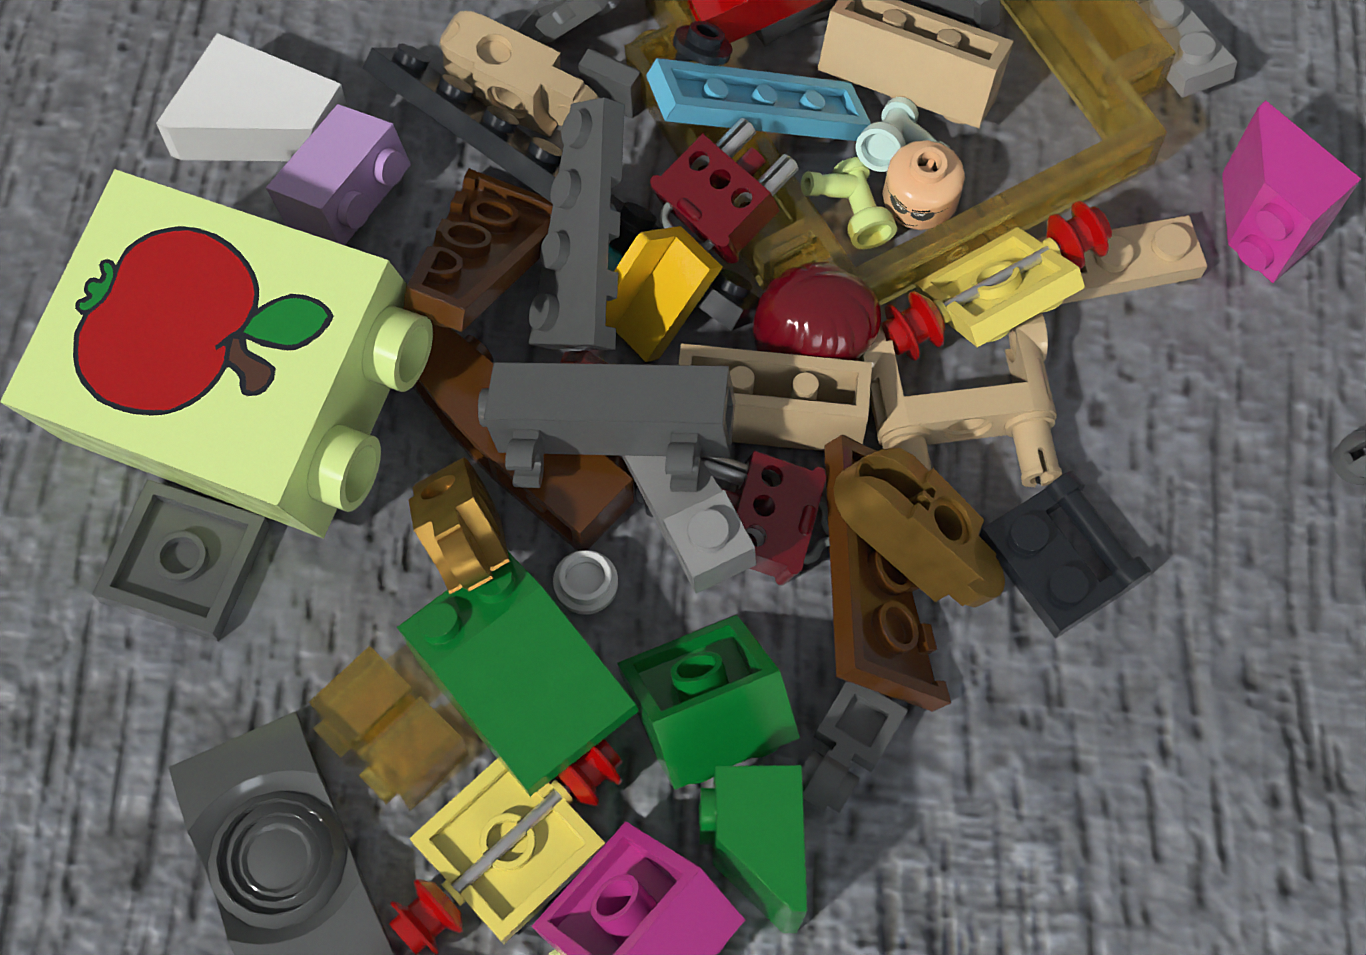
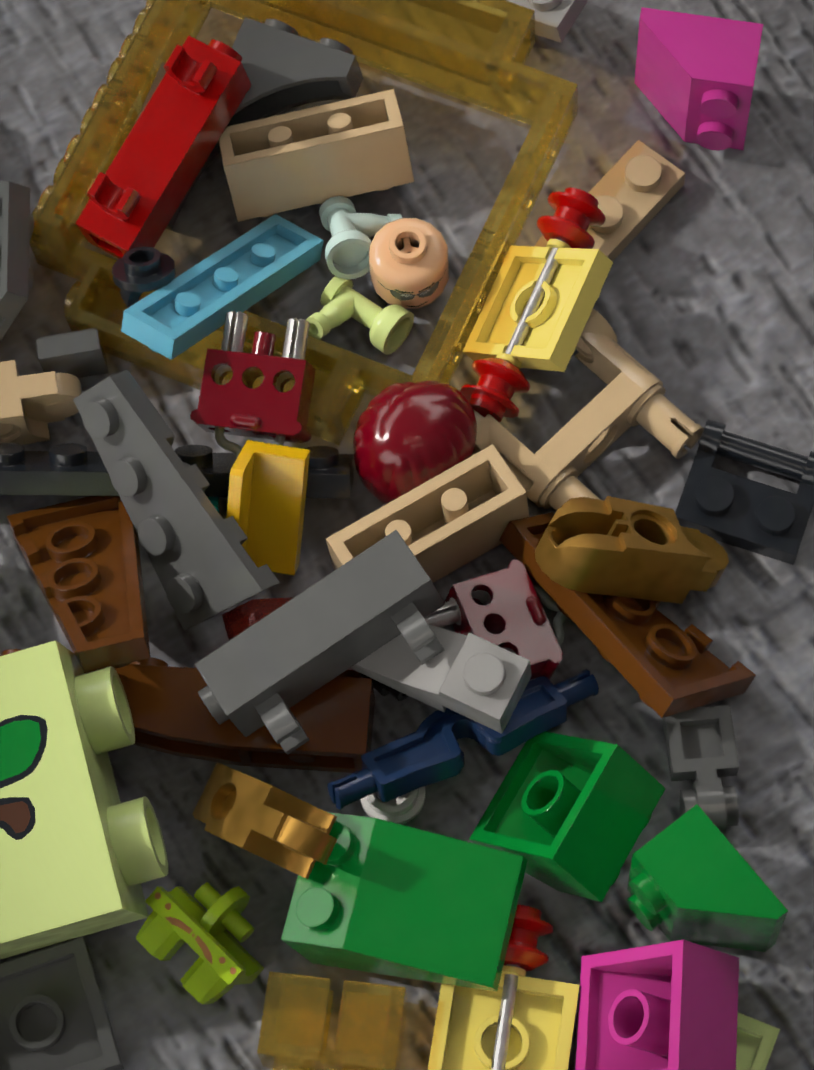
camera: 30 degrees left, 0 degrees up
none -> lime hips [136,882,264,1005]
none -> dark blue piece [327,669,599,810]

